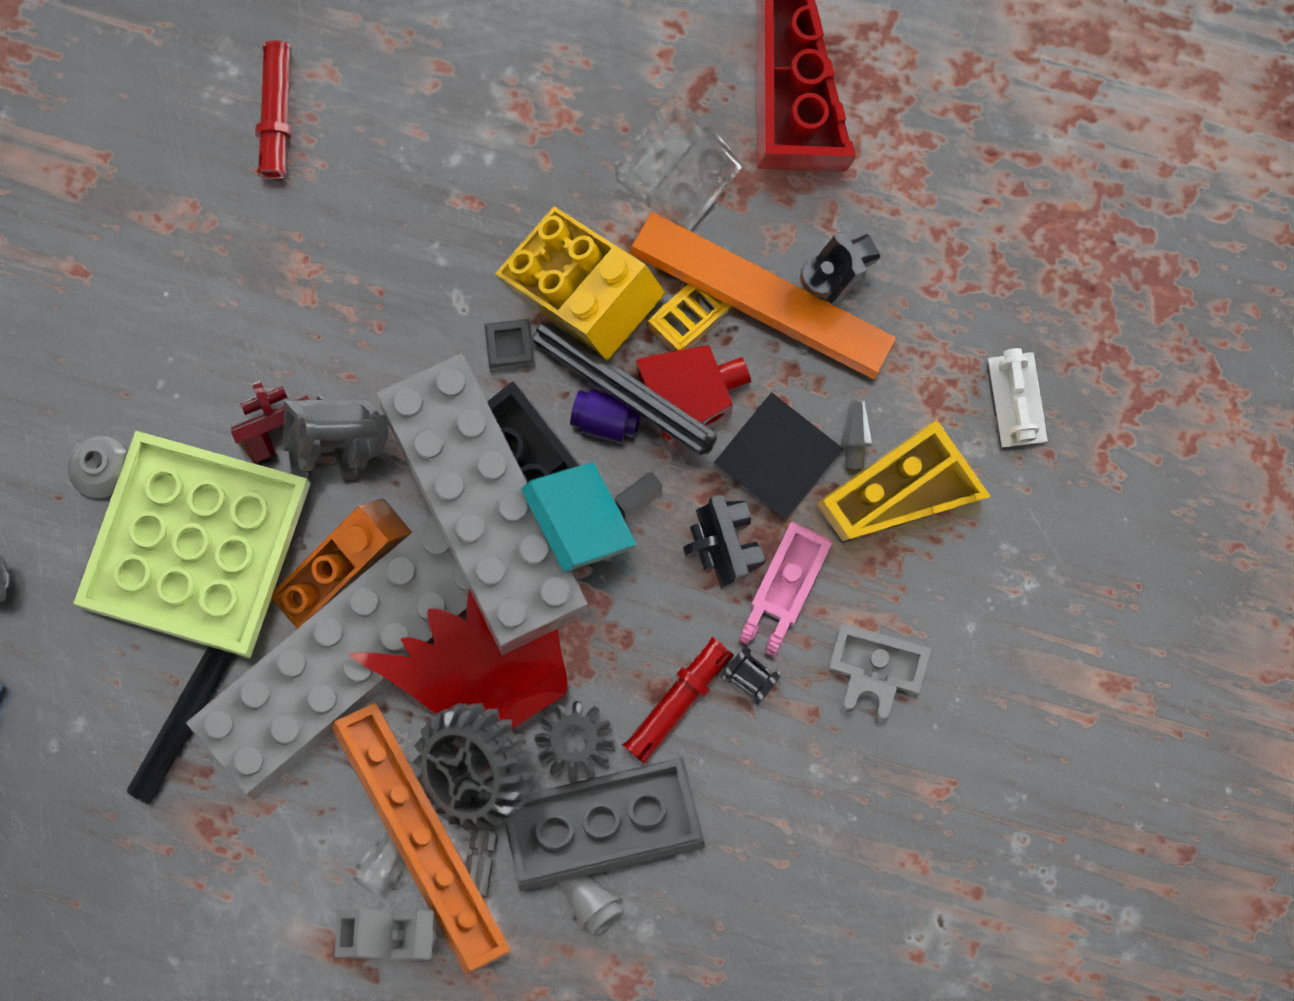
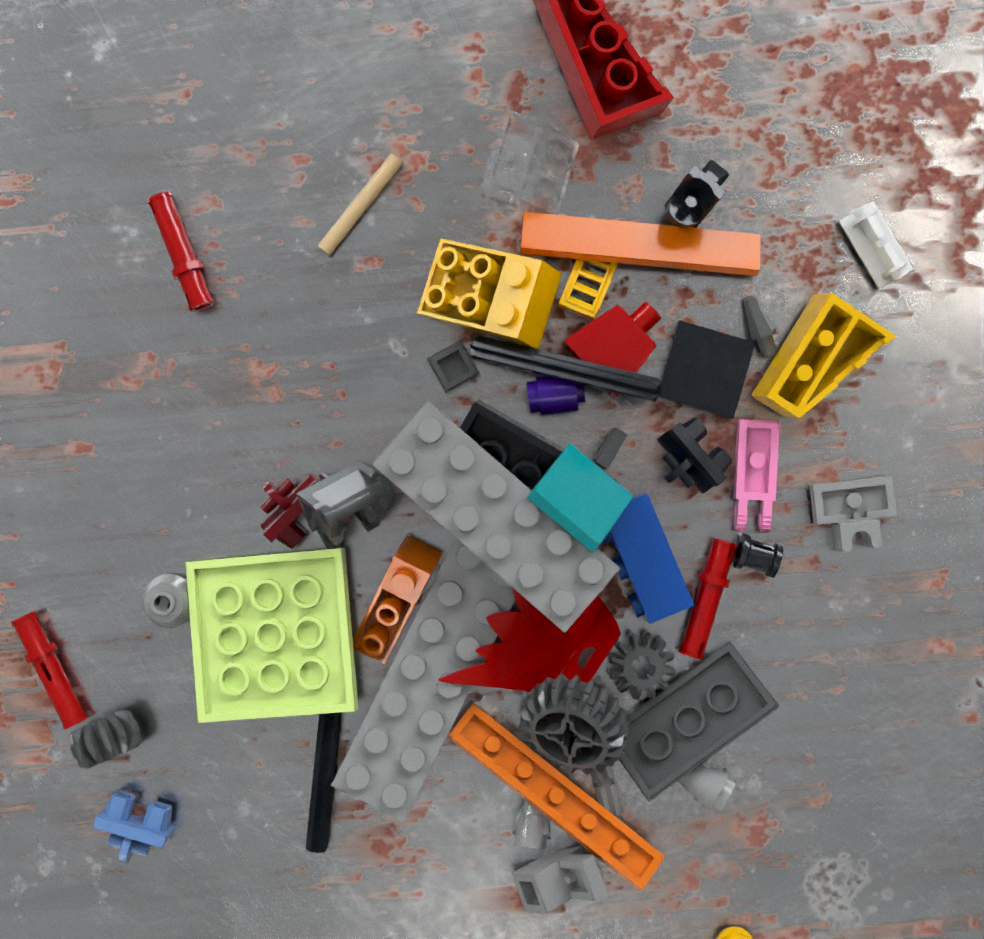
camera: 20 degrees left, 10 degrees up
none -> tan bar [318,153,403,256]
none -> blue brick [604,493,694,624]

